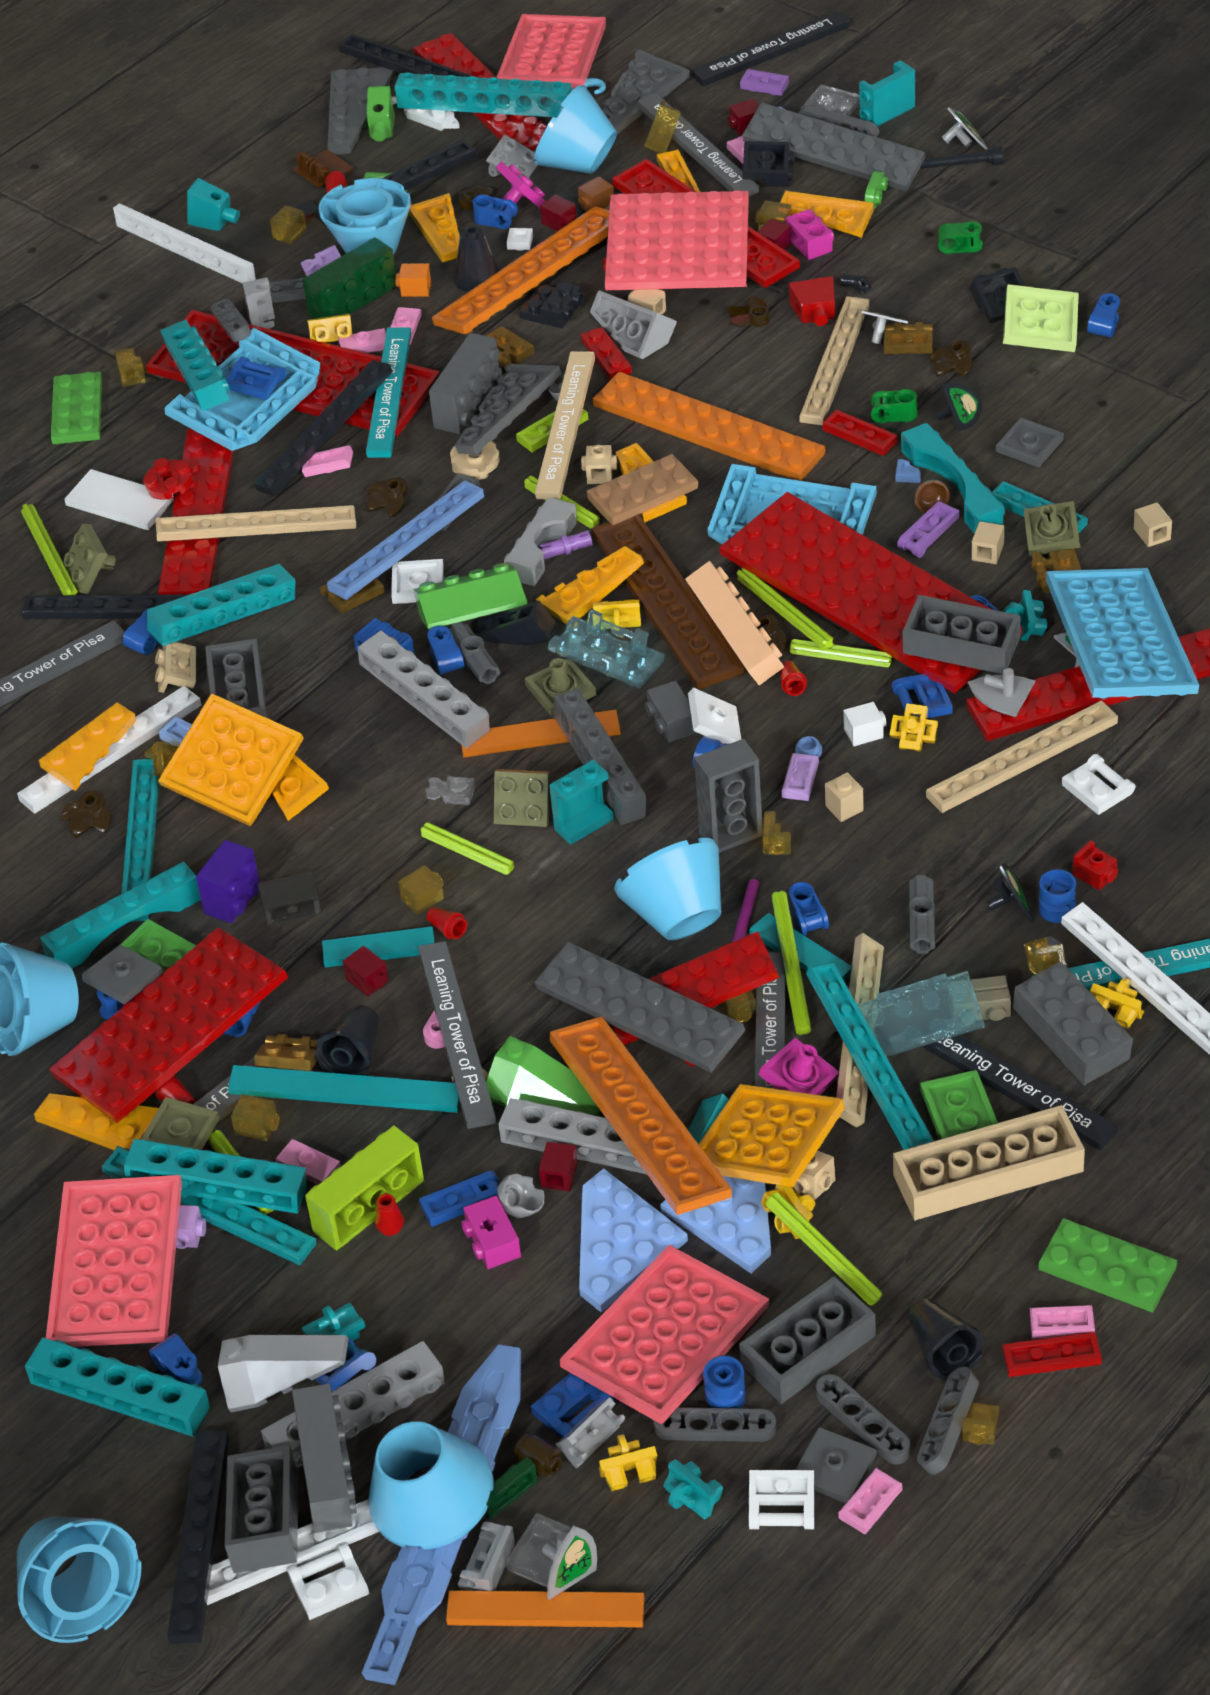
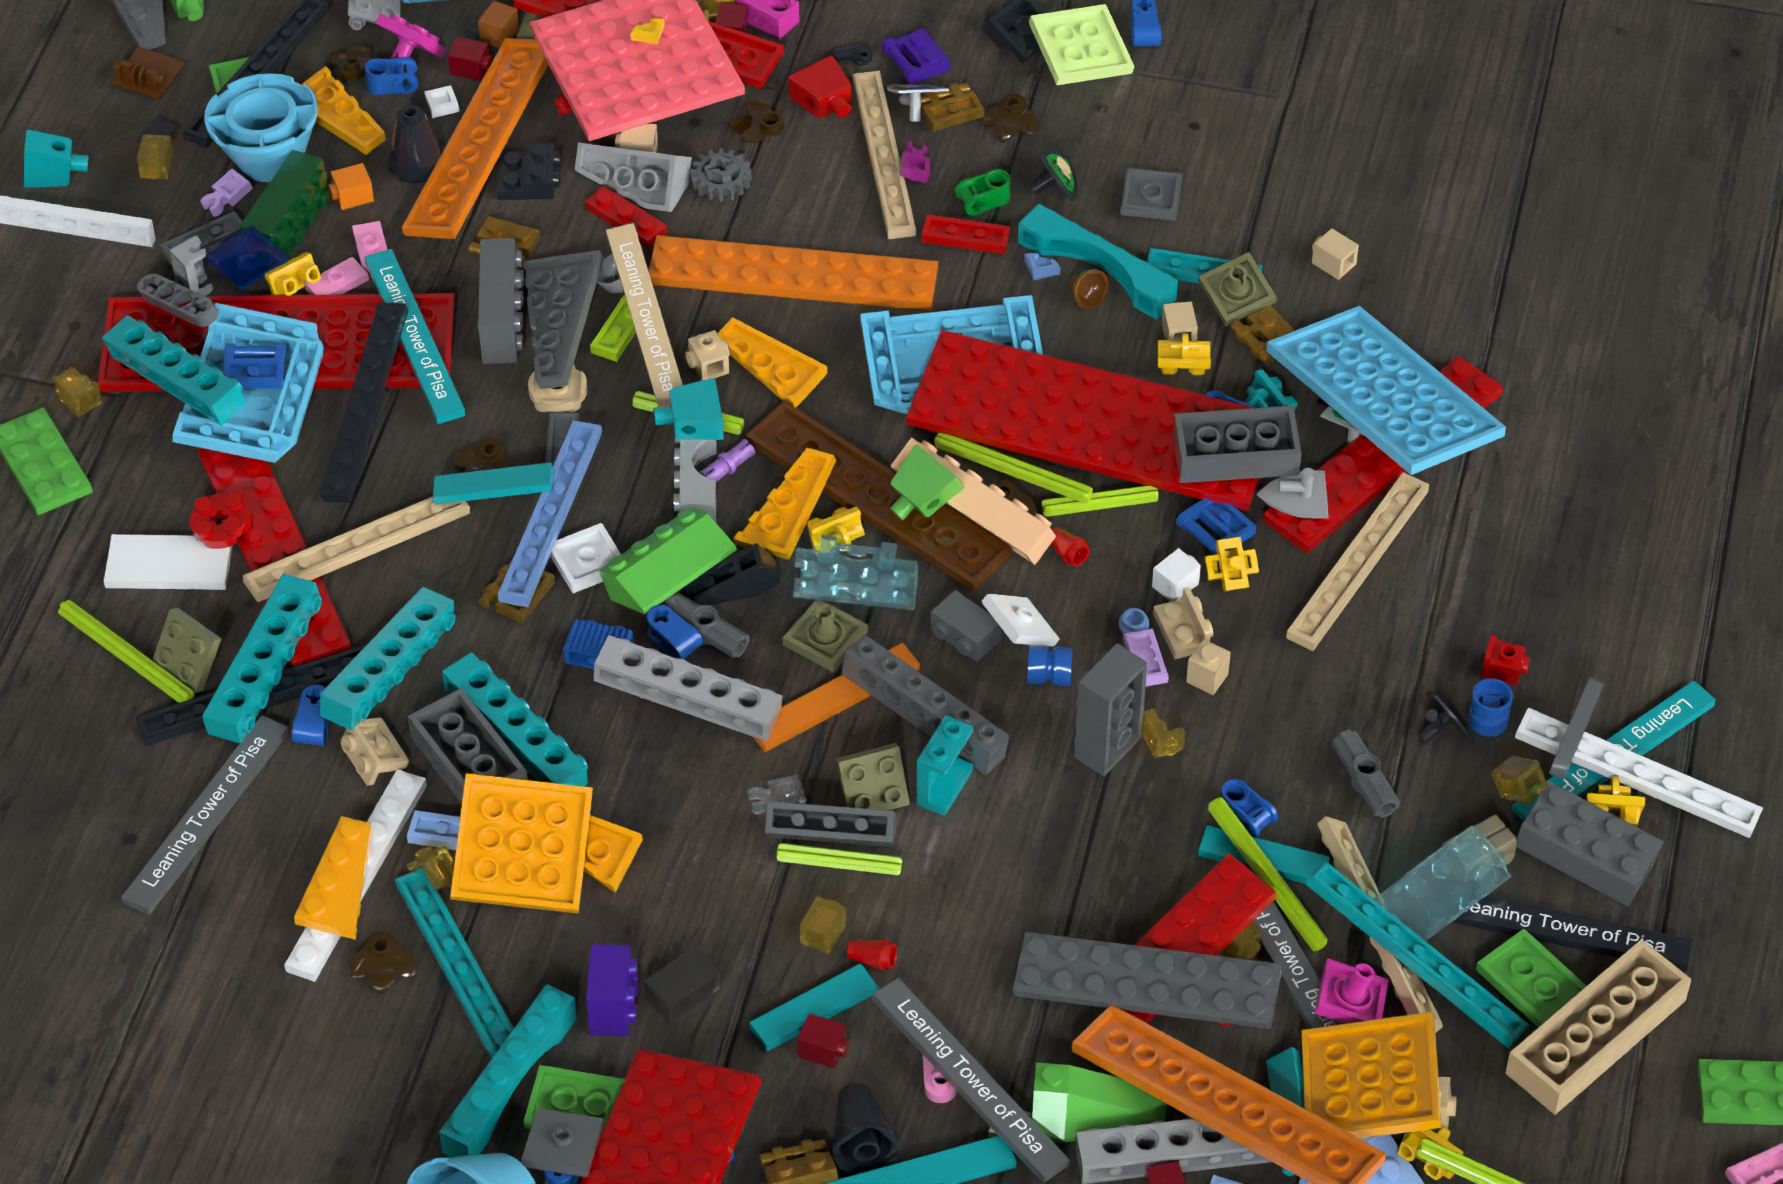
camera: 30 degrees left, 5 degrees up
bright pink plate [302,446,353,477] -> none
red cone [325,171,347,194] -> none
medium nougat plate [587,454,698,526] -> none
medium azure cone [614,838,721,940] -> none
magenta bar [732,879,759,942] -> none
medium lavender plate [897,501,959,558] -> none
white plate [1062,754,1135,815] -> none
none -> teal brick [202,574,322,744]
none -> clear blue tile [206,225,288,290]
none -> teal tile [433,462,554,505]
none -> teal brick [442,652,588,787]
none -> yellow tile [630,18,665,45]
none -> teal torso [653,378,724,440]
none -> dark grey gear [690,148,752,202]
none -> dark grey brick [765,801,897,847]
none -> dark purple plate [881,28,950,84]
none -> bright green torso [890,444,964,520]
none -> magenta plate [900,140,930,183]
none -> tan bracket [1153,587,1213,659]
none -> yellow hips [1158,333,1211,375]
none -> dark grey beam [1549,677,1605,780]

